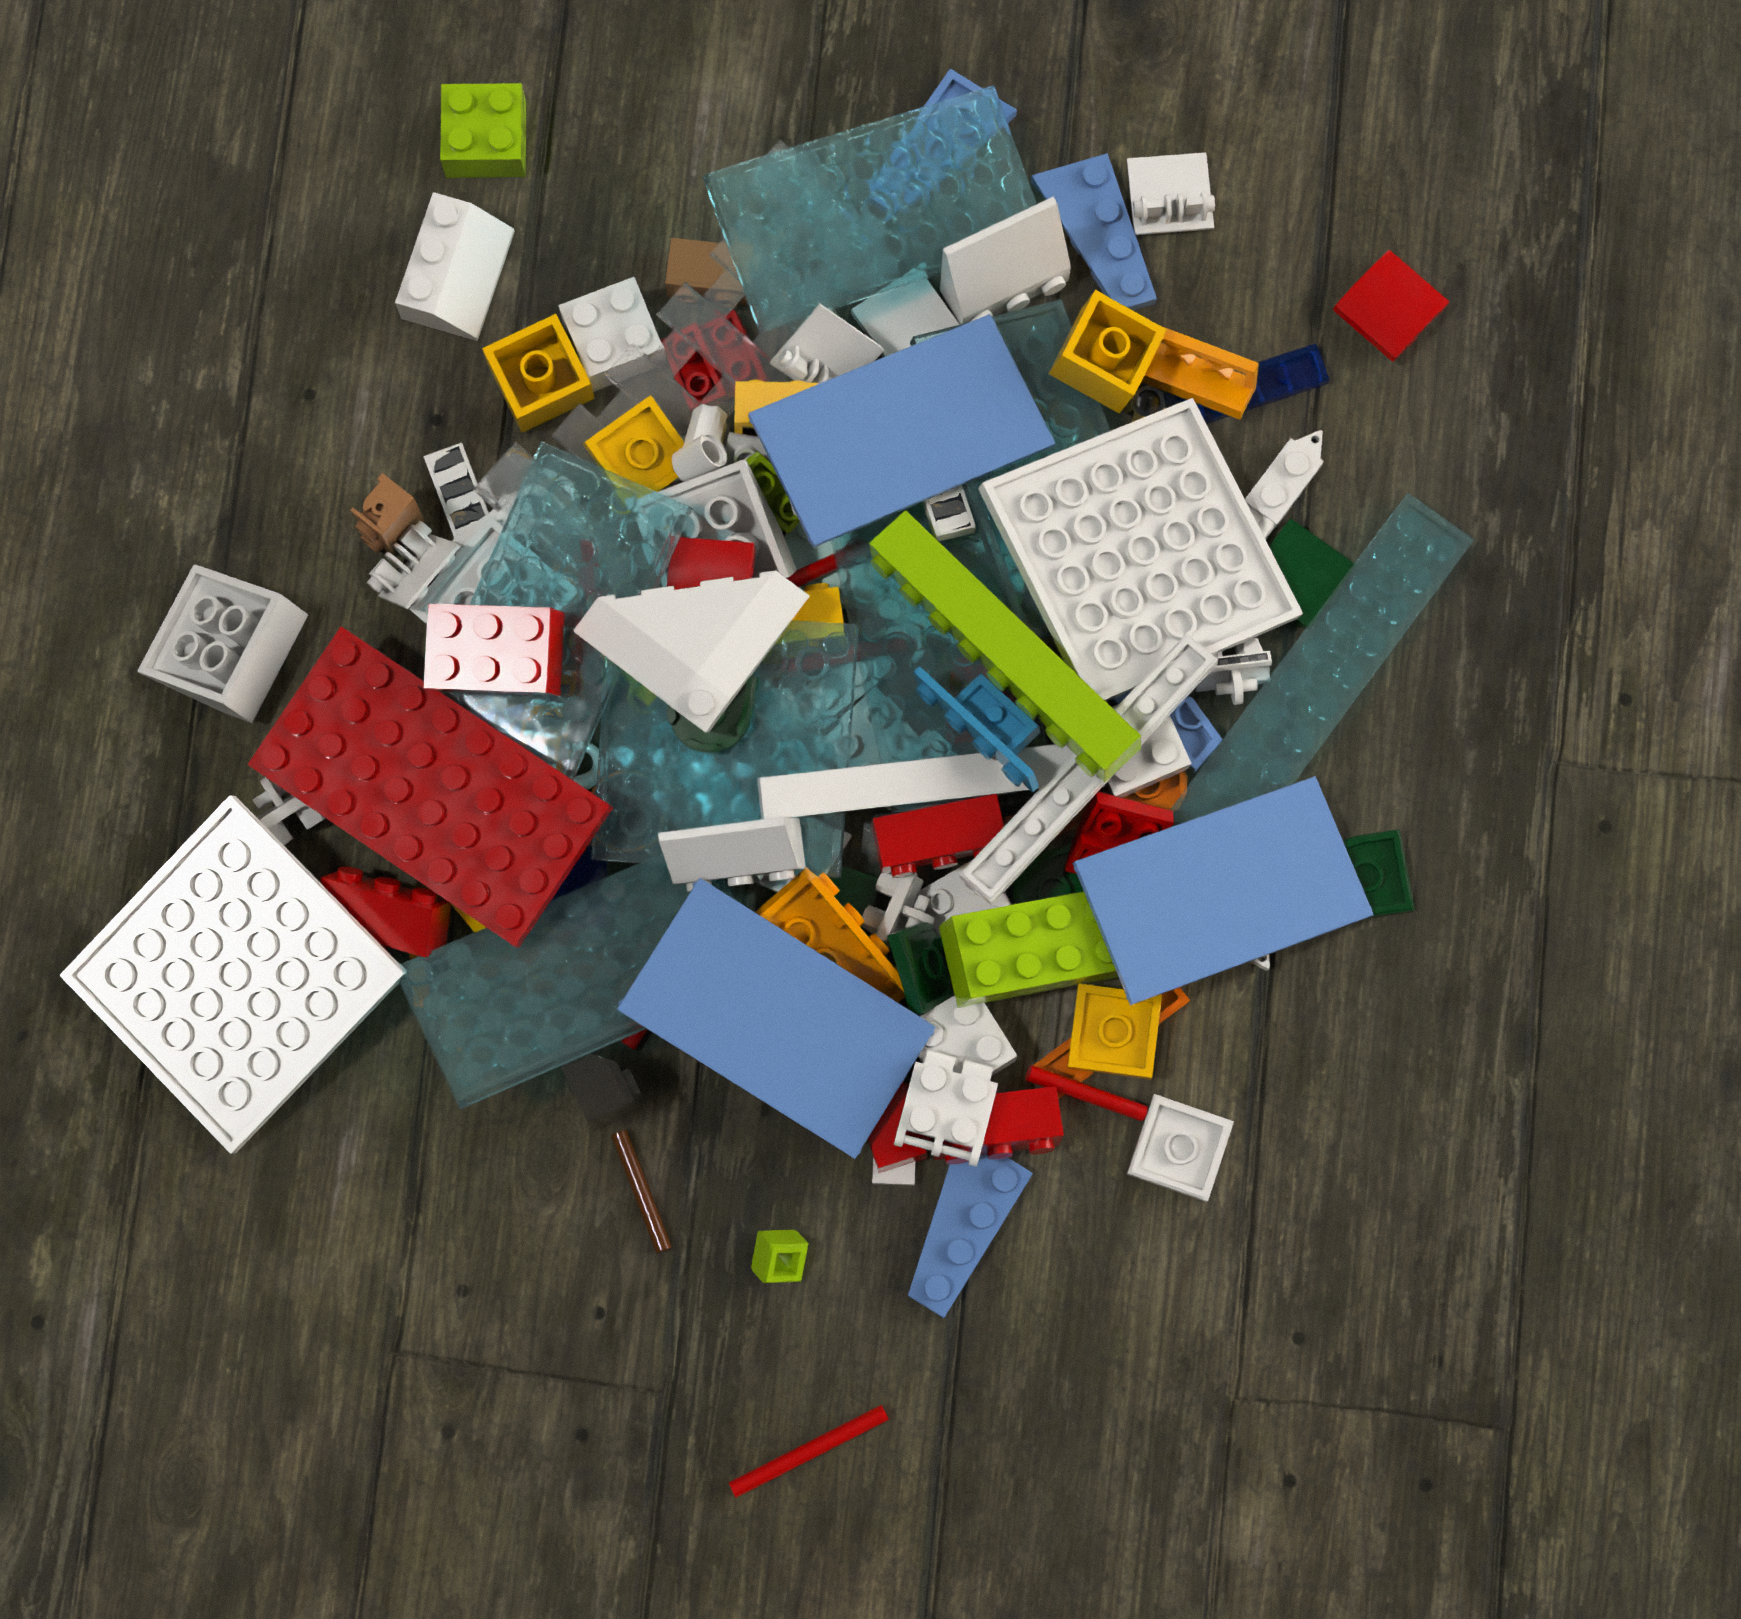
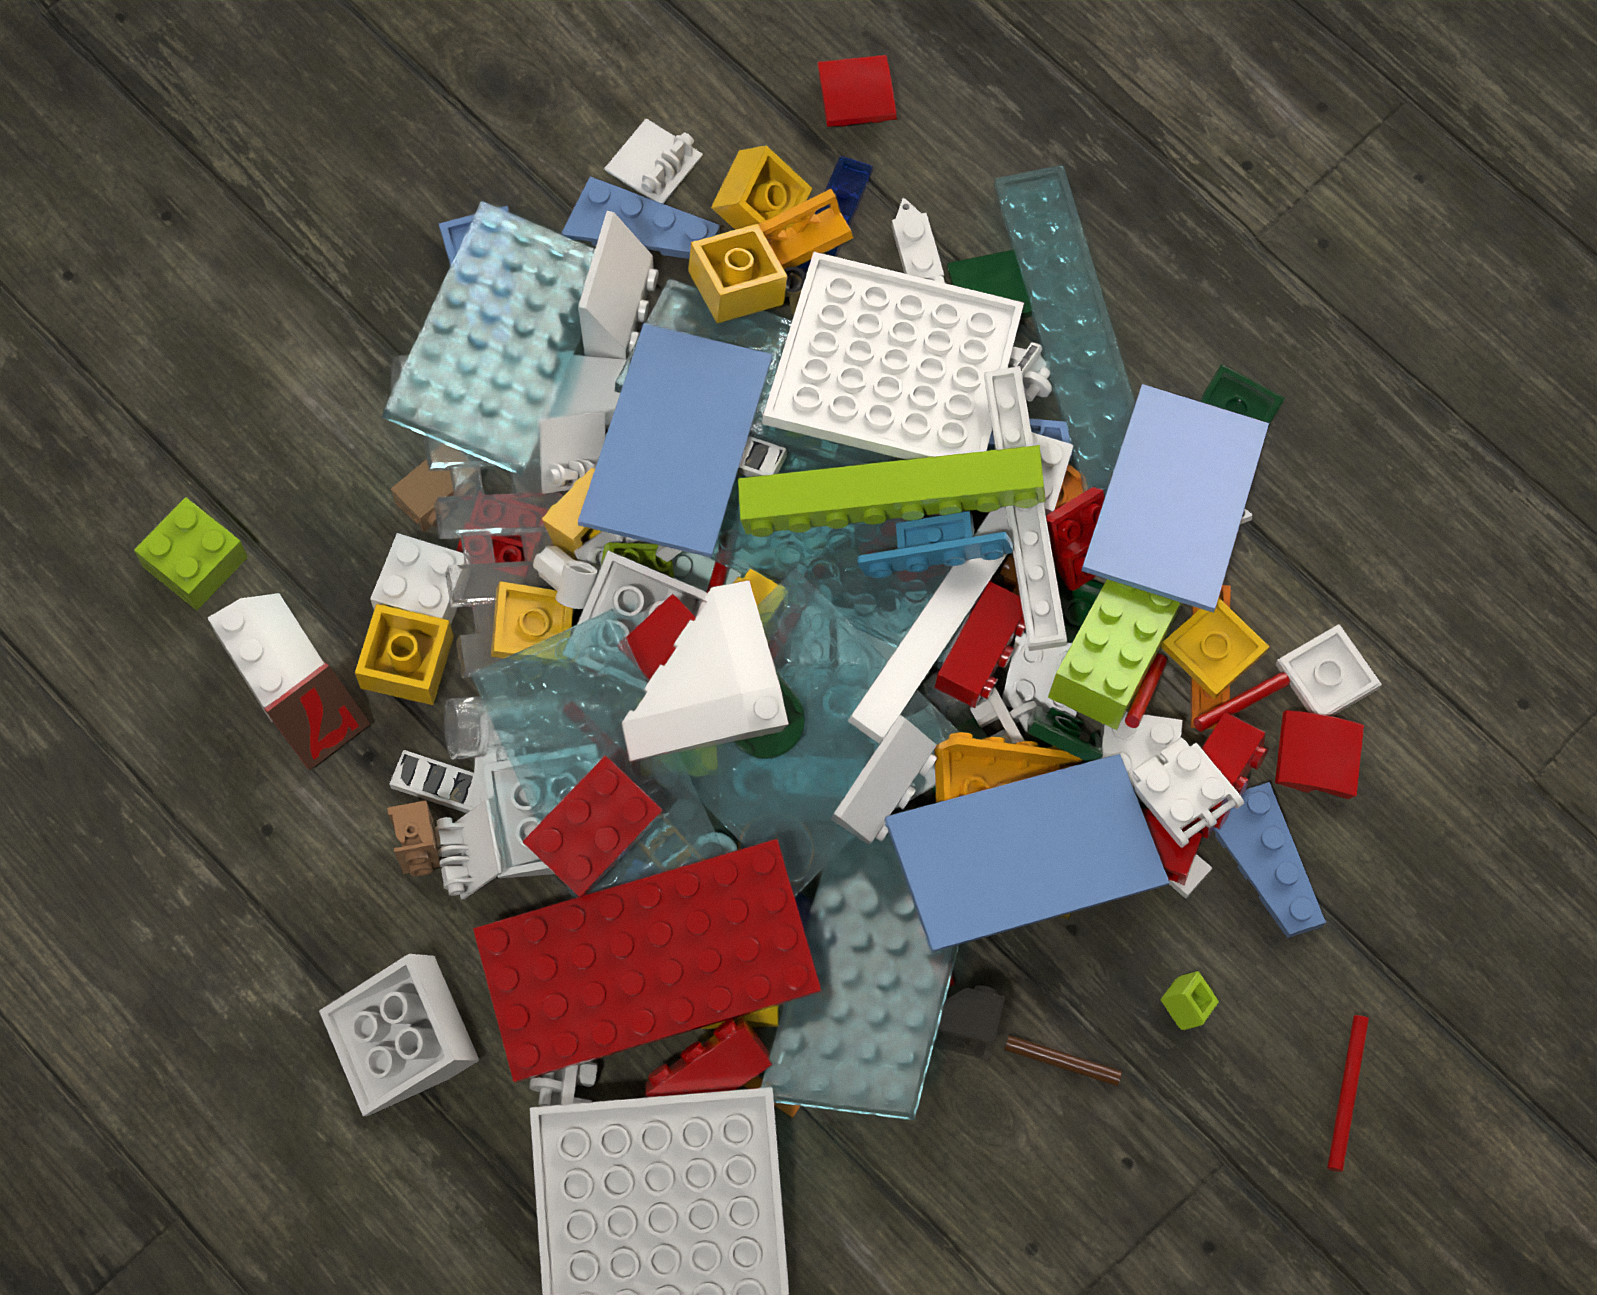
camera: 50 degrees left, 10 degrees down
none -> reddish brown tile [264,663,370,770]
none -> yellow slope [711,145,812,230]
none -> red bar [1125,654,1167,728]
none -> red slope [1275,710,1364,800]

